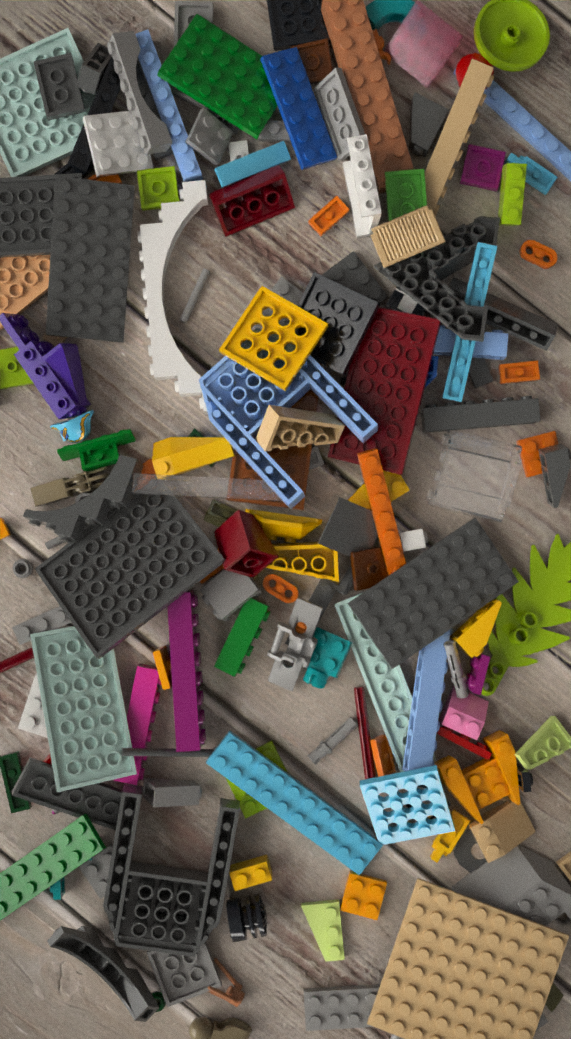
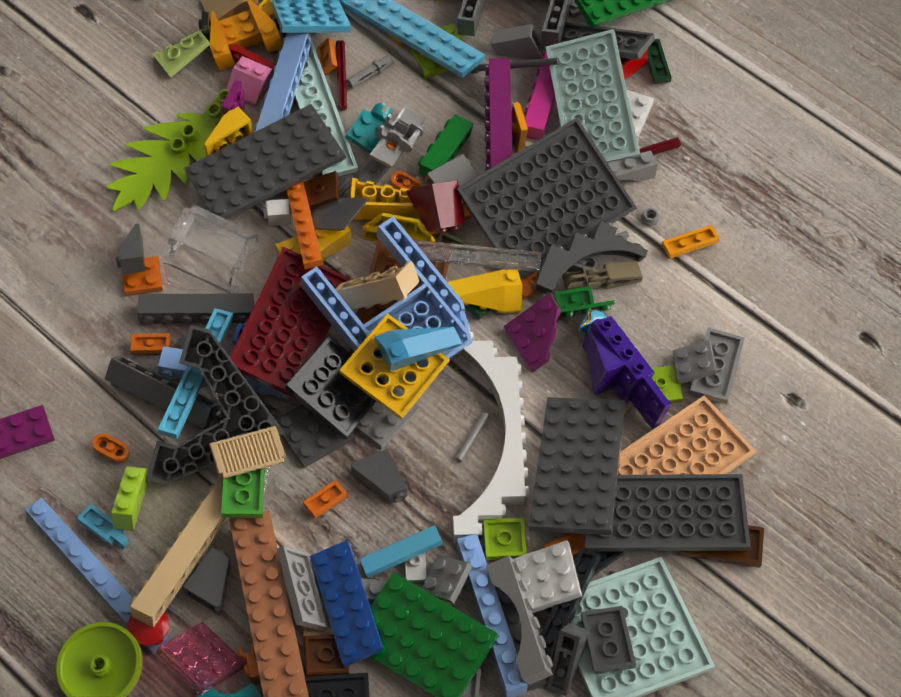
camera: 175 degrees left, 30 degrees down
dark red slope [208,165,295,237] -> none
white panel [343,134,382,238] -> none
light grey pin [443,640,469,698] -> none
magenta plate [459,144,506,192] -> none
none -> dark grey slope [351,449,407,504]
none -> dark azure wedge [374,327,462,372]
none -> magenta plate [503,293,561,372]

